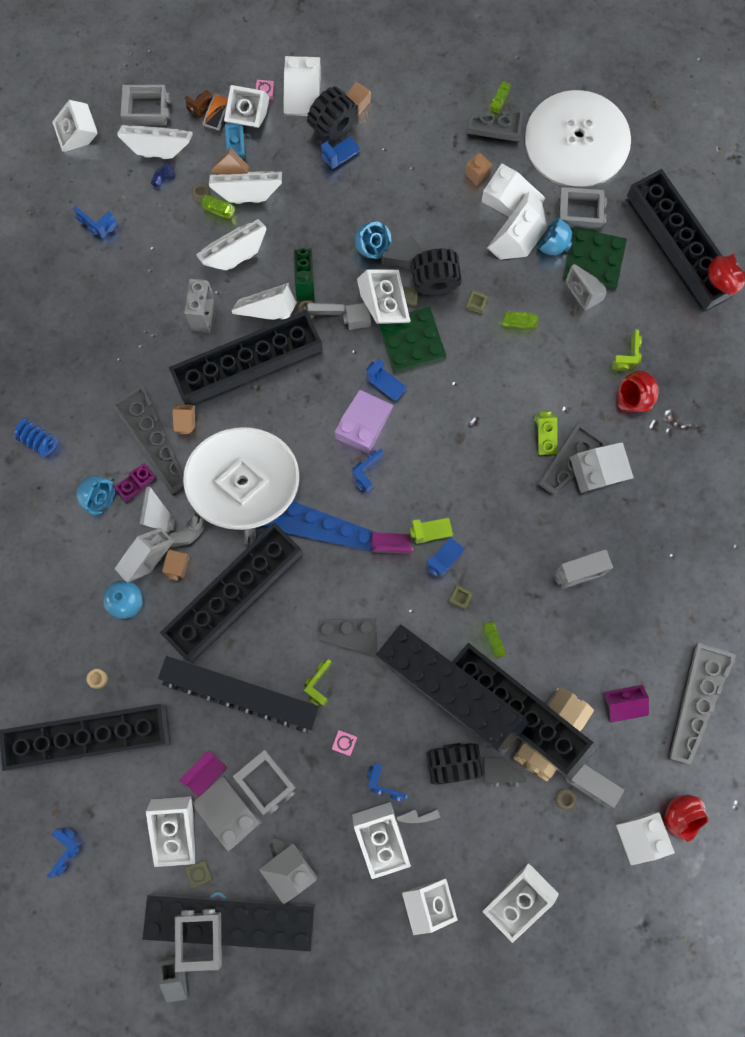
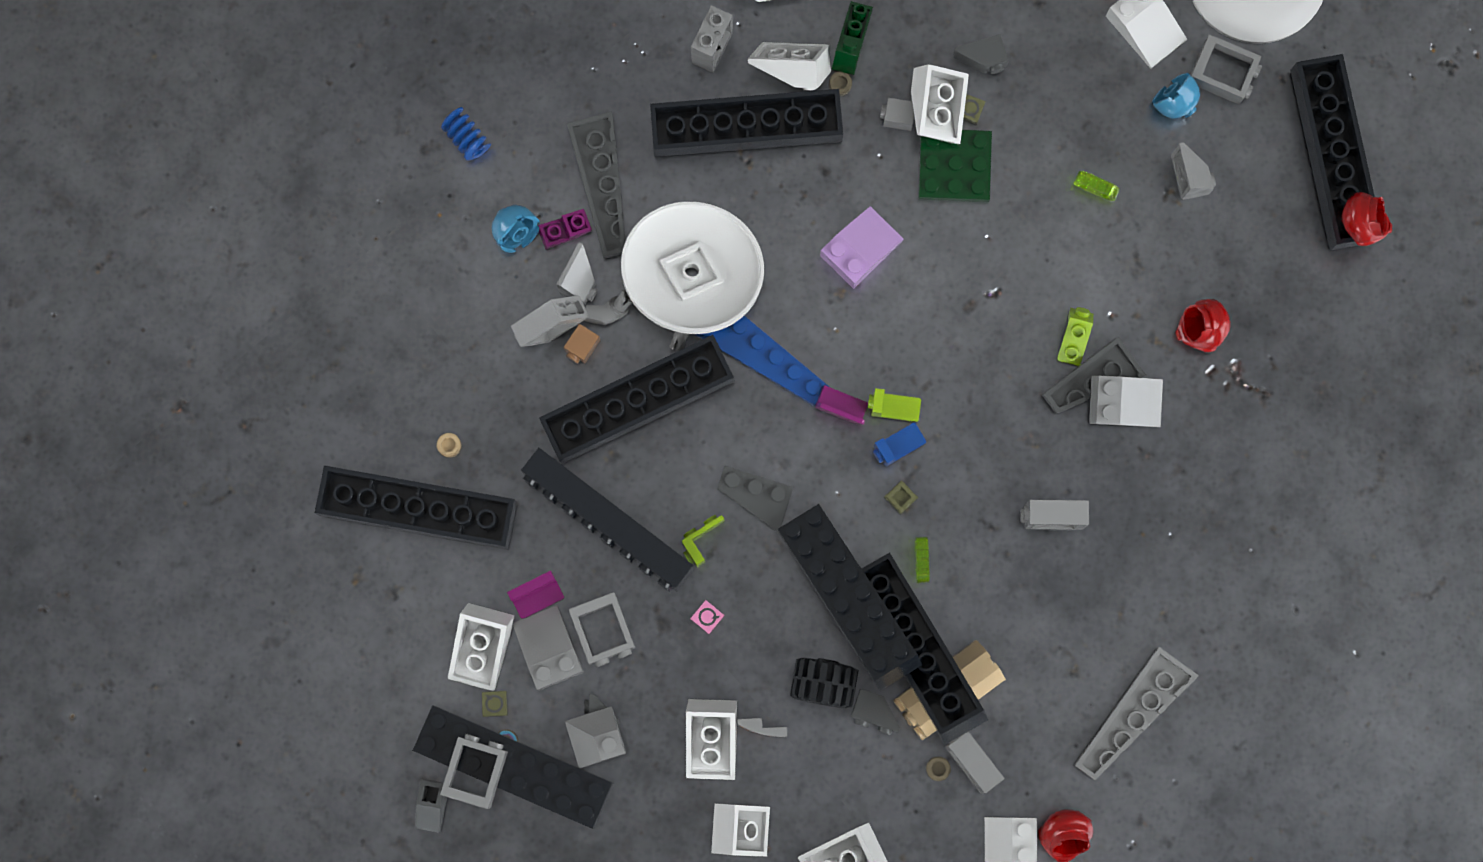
camera: 20 degrees right, 5 degrees up
blue bracket [47,827,81,879] -> none
dark azure cylinder [103,580,143,619] -> none
medium nougat brick [173,404,196,434] -> none
light grey tile [304,303,344,315] -> none
blue bracket [352,449,384,493] -> none
dark azure cylinder [354,221,392,259] -> none
blue bracket [366,358,406,401] -> none
blue bracket [366,763,408,802] -> none
black wheel [411,248,462,295] -> none
olive tile [465,290,489,314] -> none
white wedge [487,191,548,260] -> none
dark green plate [562,227,627,290] -> none
magenta panel [604,685,649,722] -> none
lime bracket [612,329,642,372] -> none

